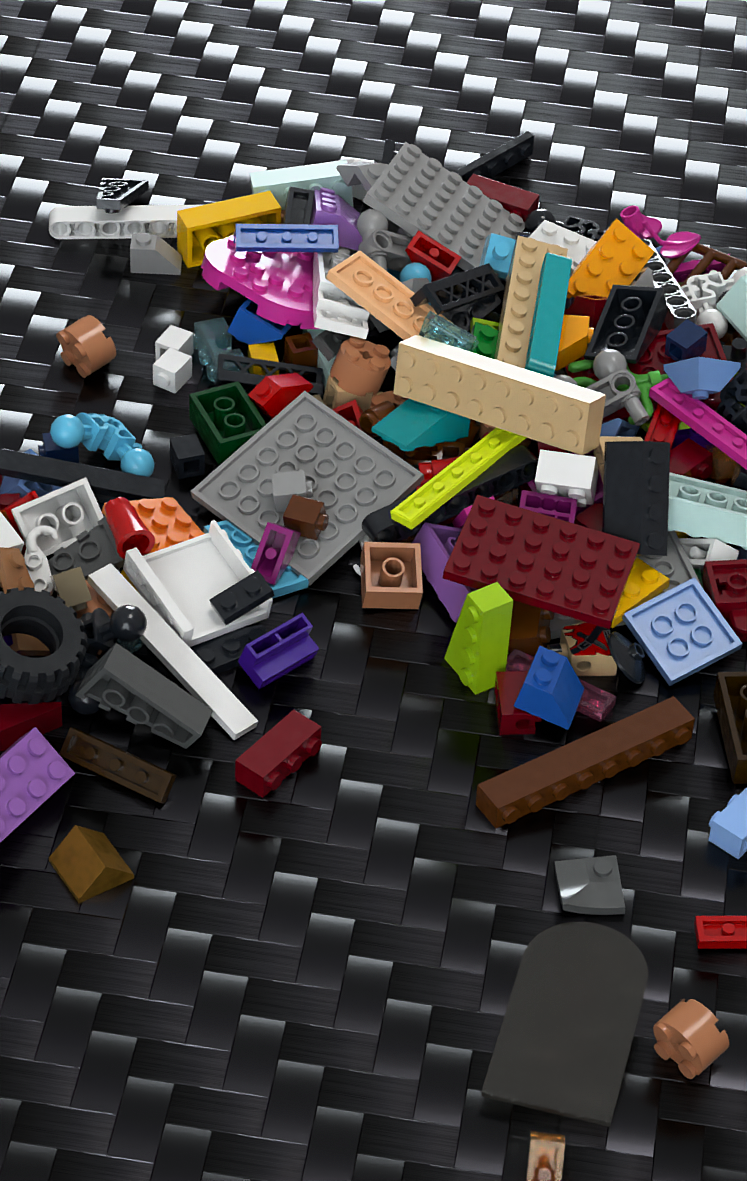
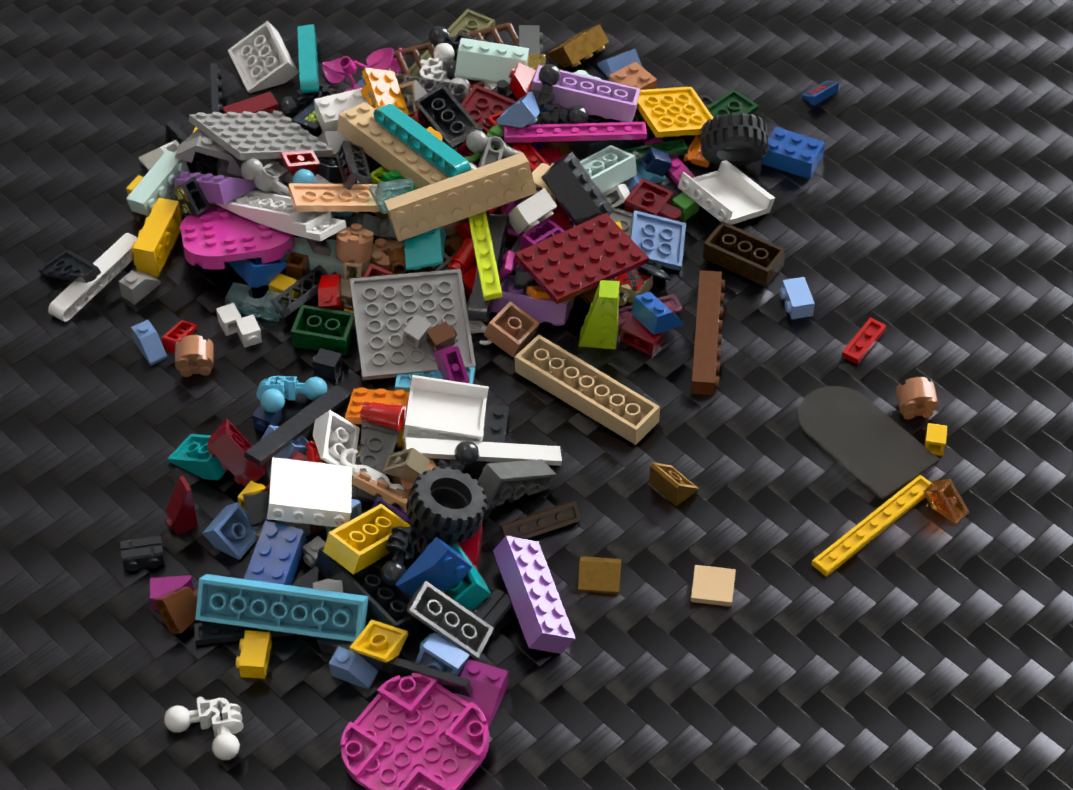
camera: 50 degrees left, 5 degrees up
black plate [209,570,274,625] -> none
fence [233,224,339,253] -> none
dark red brick [235,709,322,798] -> none
dark purple piece [238,613,319,689] -> none
medium azure torso [479,233,516,279] -> none
dark grey plate [555,855,625,915] -> none
dark blue brick [665,319,708,362] -> none
none -> medium blue slope [131,320,168,366]
none -> red slope [161,320,197,354]
none -> white slope [228,21,299,93]
none -> teal beam [297,24,319,94]
none -> tan brick [515,335,660,445]
none -> pearl gold slope [649,462,699,506]
none -> tan tile [691,565,736,607]
none -> yellow tile [812,475,935,577]
none -> yellow brick [924,423,947,456]

